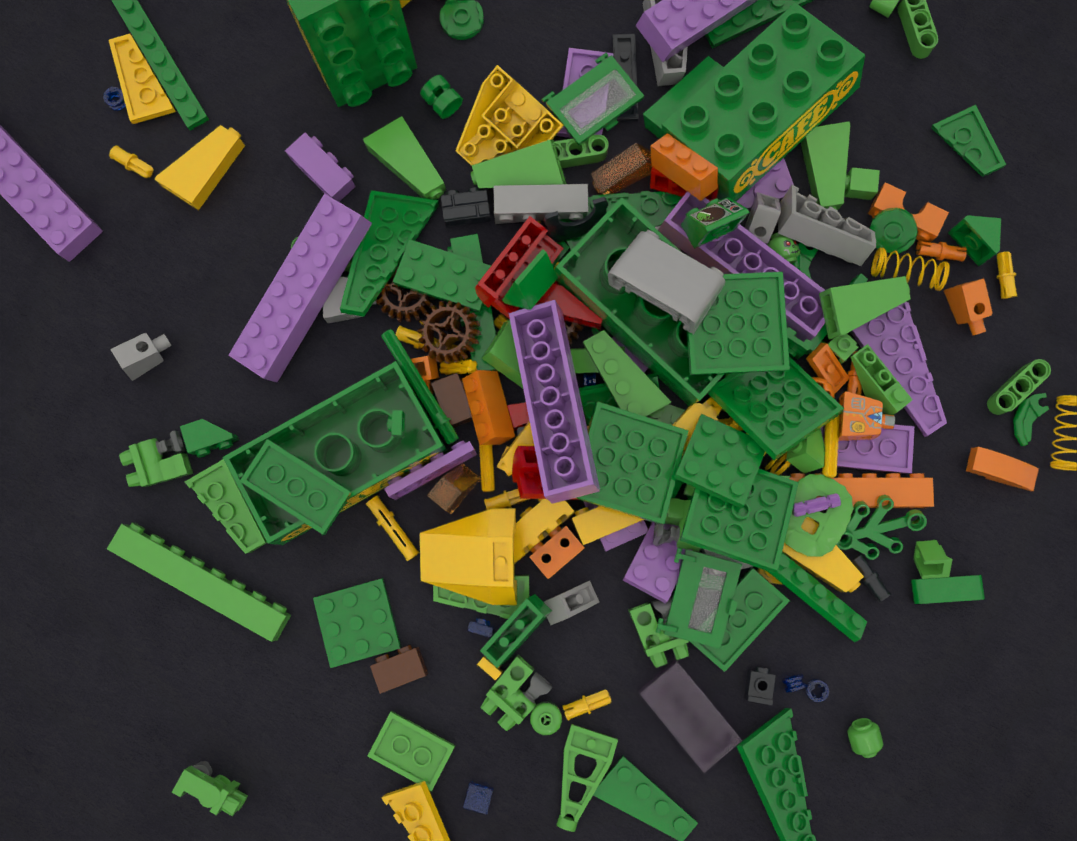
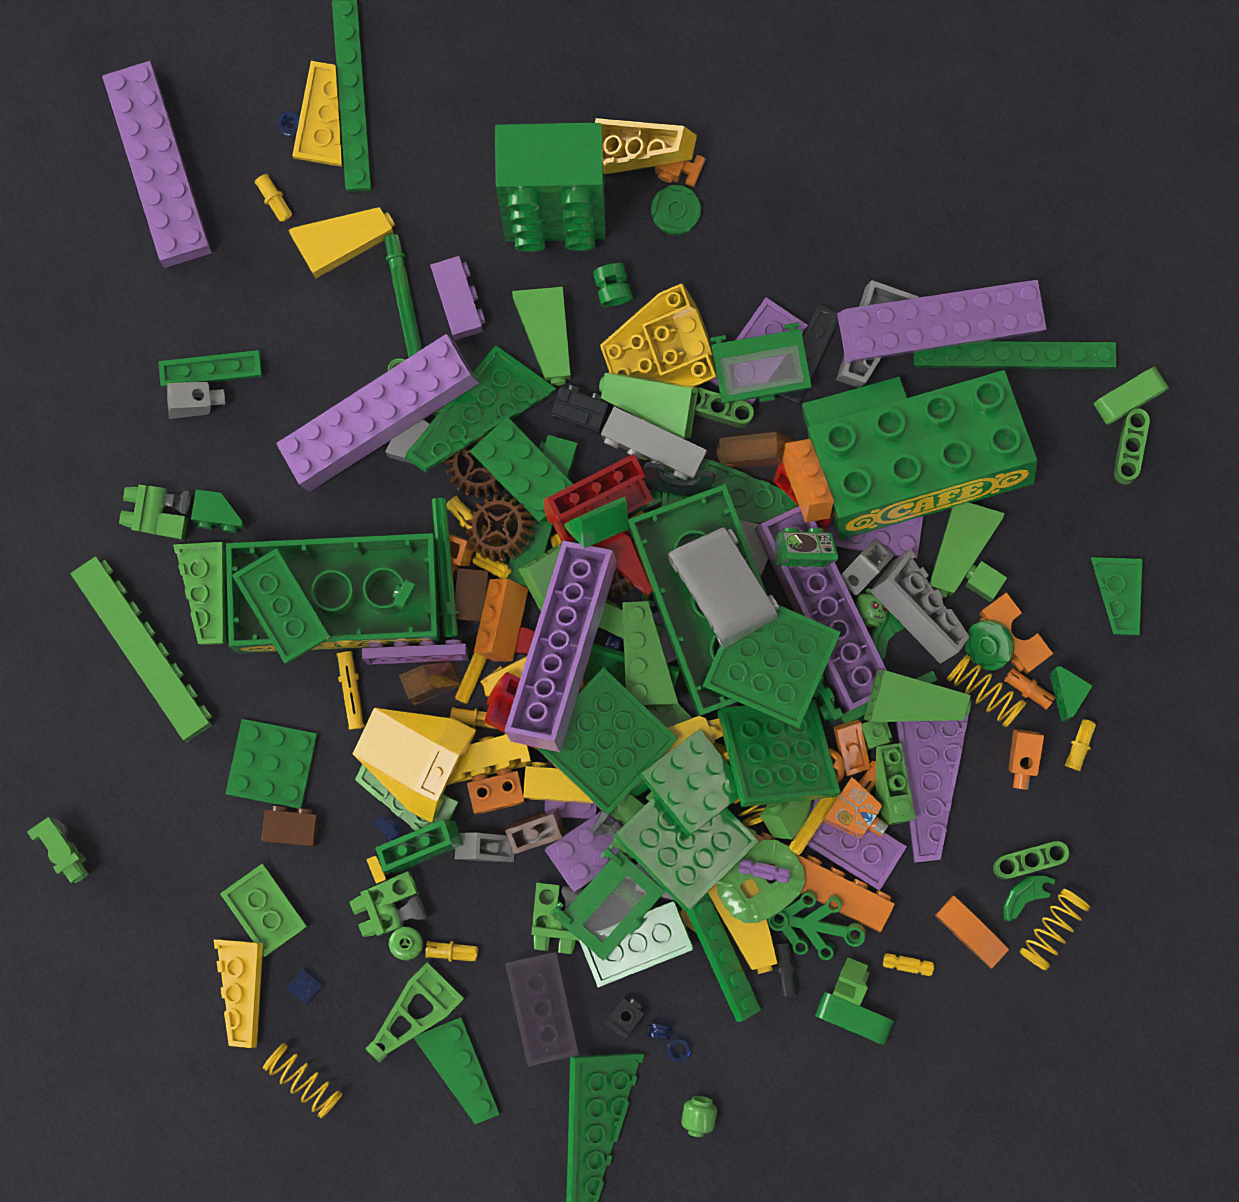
camera: 25 degrees right, 0 degrees up
none -> green plate [159,350,262,388]
none -> green axle [384,234,422,358]
none -> brick [505,808,567,854]
none -> yellow axle [883,953,934,976]

